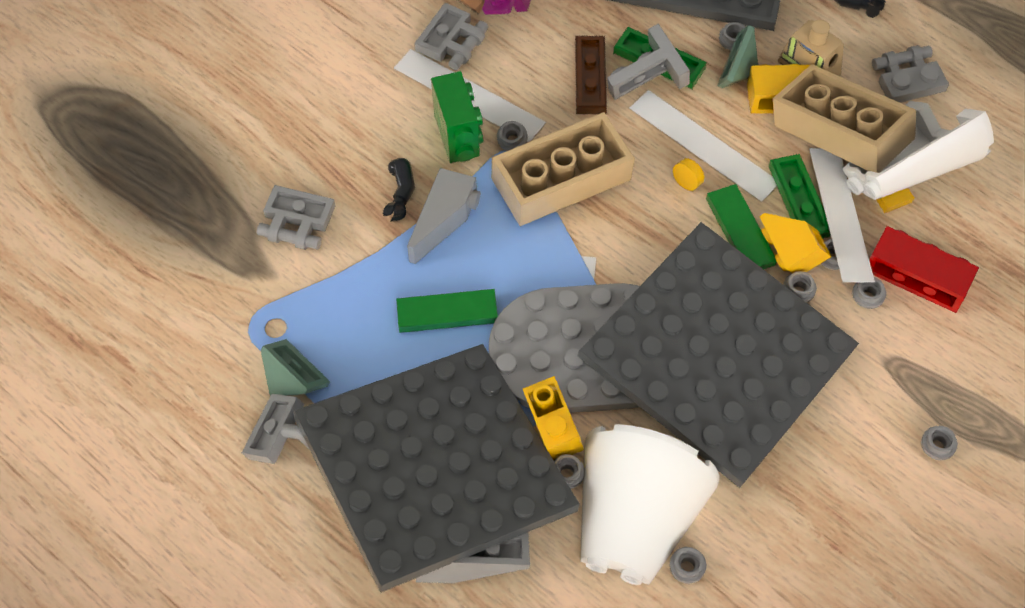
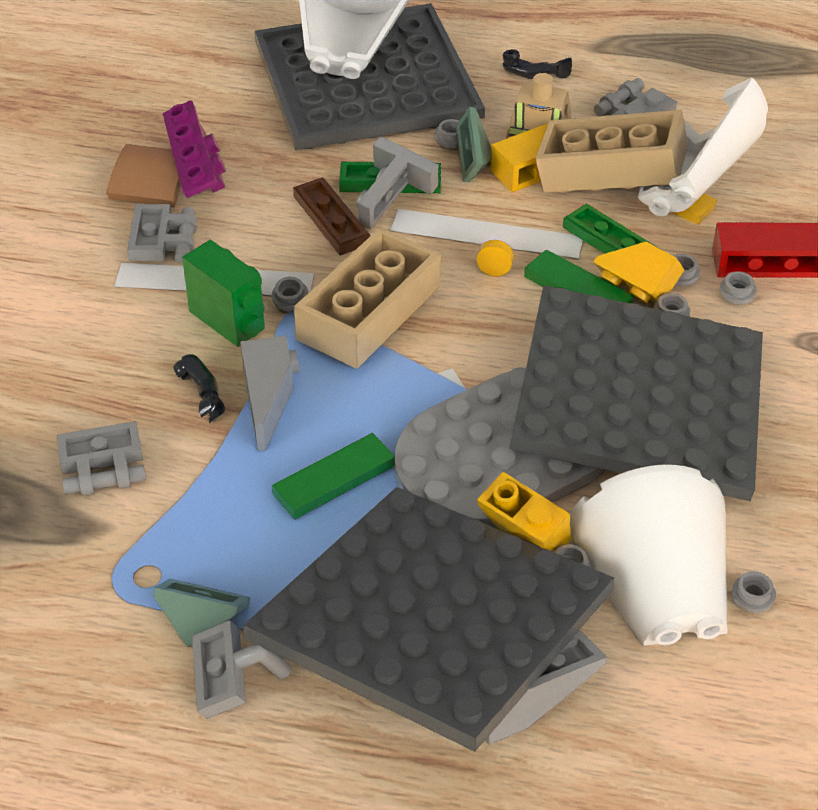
camera: 30 degrees left, 15 degrees down
white sticker [809,148,875,282] -> none

